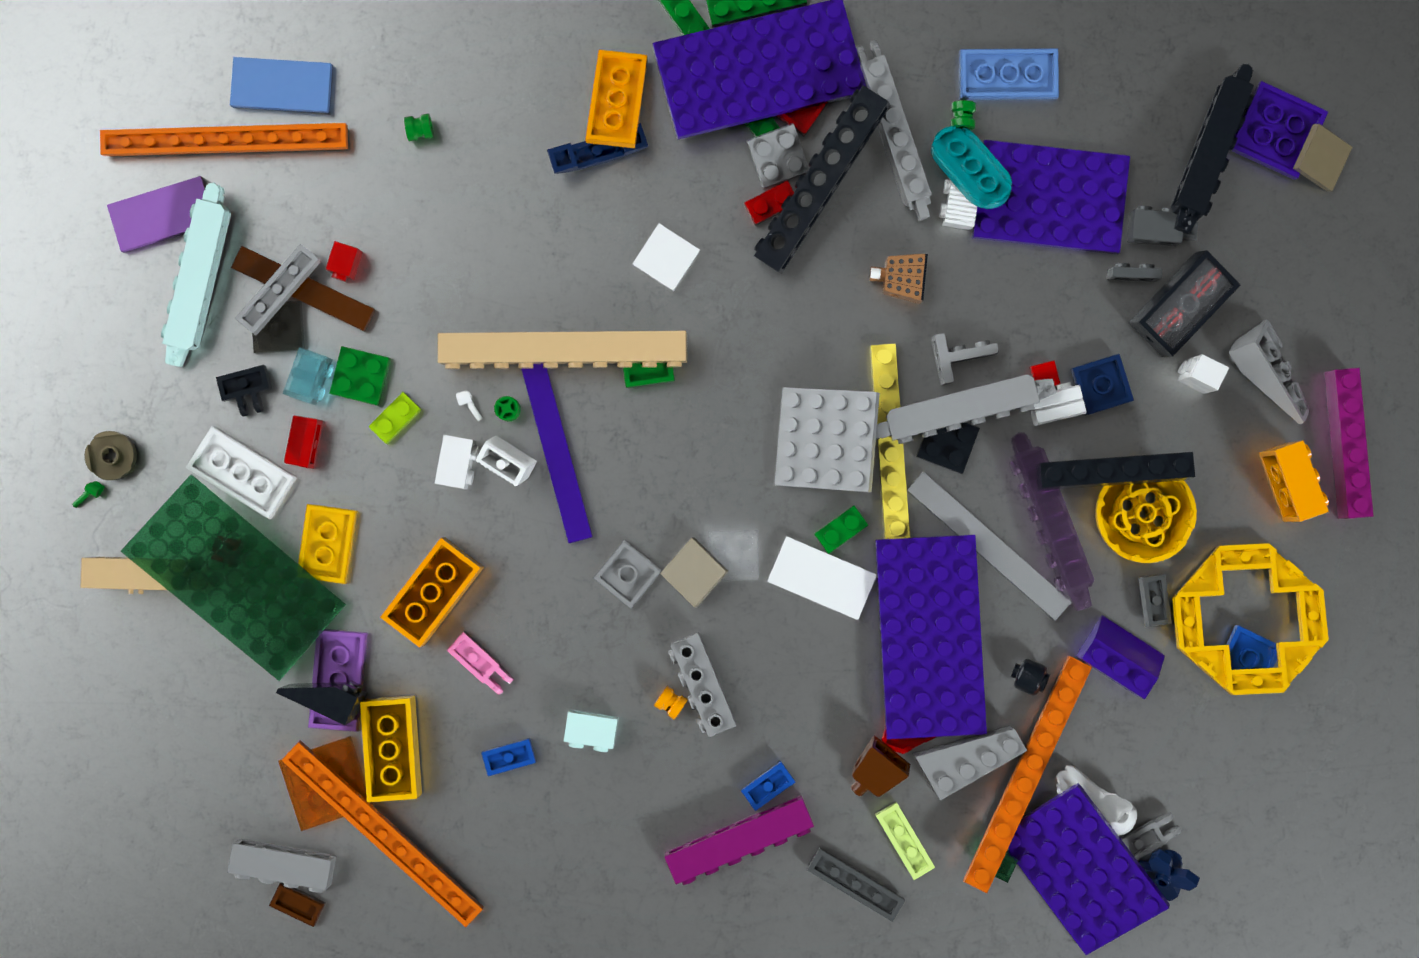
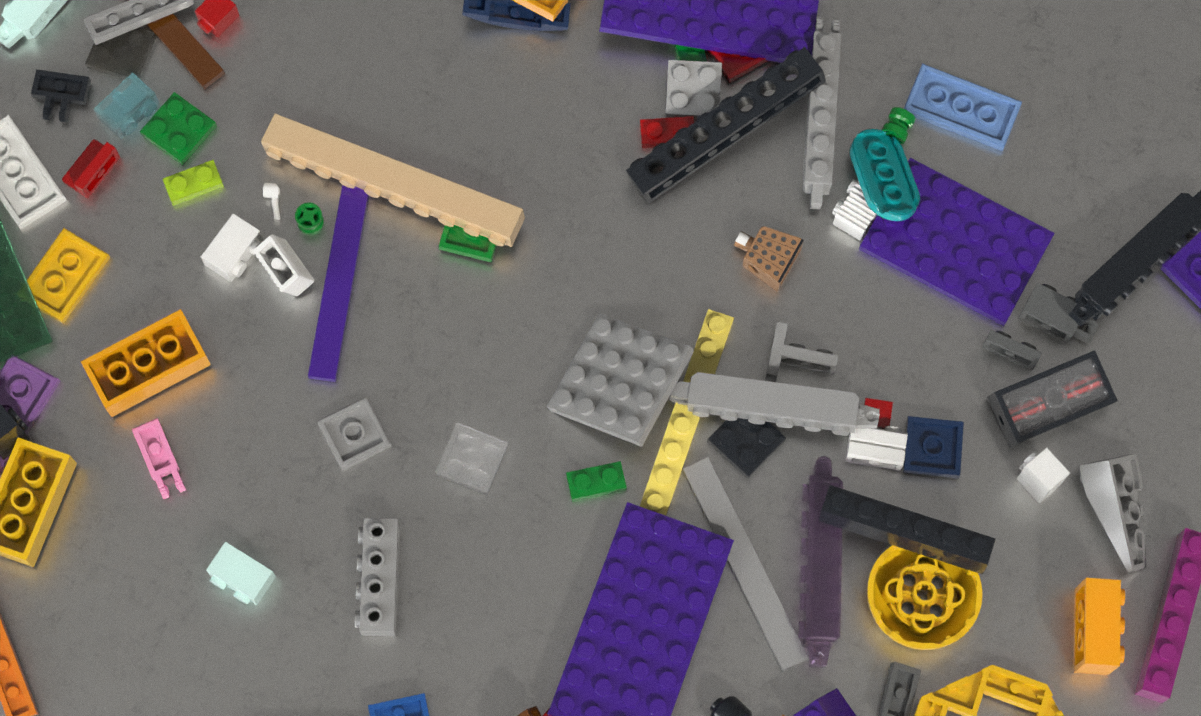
camera: 20 degrees right, 15 degrees down
blue plate [481,738,537,776] -> none
white tile [632,223,700,292] -> none
light orange wheel [654,685,688,720] -> none
tile [660,537,729,608] -> none
white tile [767,536,877,620] -> none

